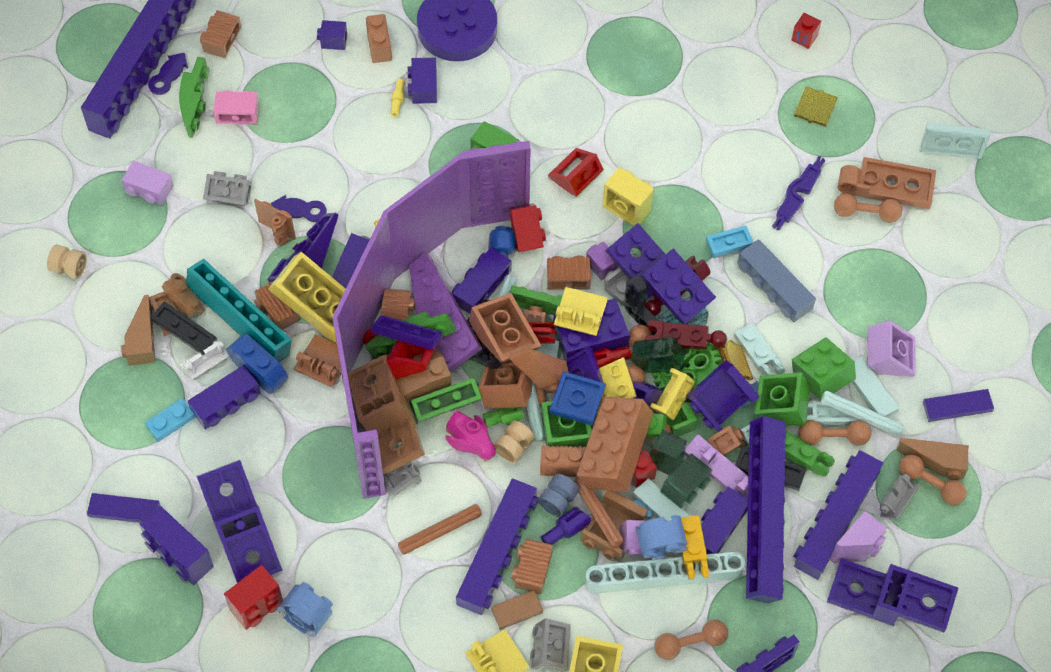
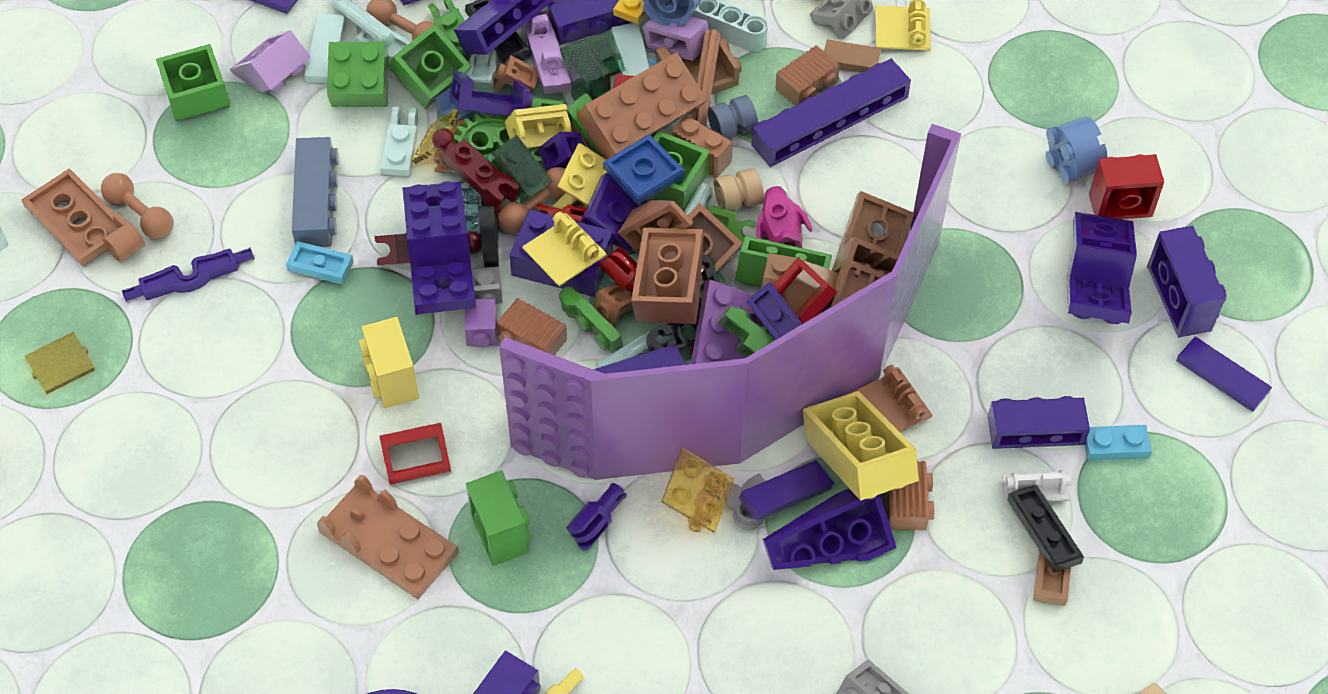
camera: 145 degrees left, 5 degrees down
medium nougat slope [121,295,155,366] -> none
medium nougat hinge [161,273,205,318] -> none
teal brick [186,259,292,362] -> none
blue brick [226,334,289,394] -> none
nougat hinge [254,199,296,246] -> none
dark purple brick [271,195,327,222] -> none
nougat axle [398,504,482,555] -> none
dark purple arm [540,507,591,545] -> none
none -> bright green brick [156,44,230,121]
none -> nougat hinge [317,475,459,599]

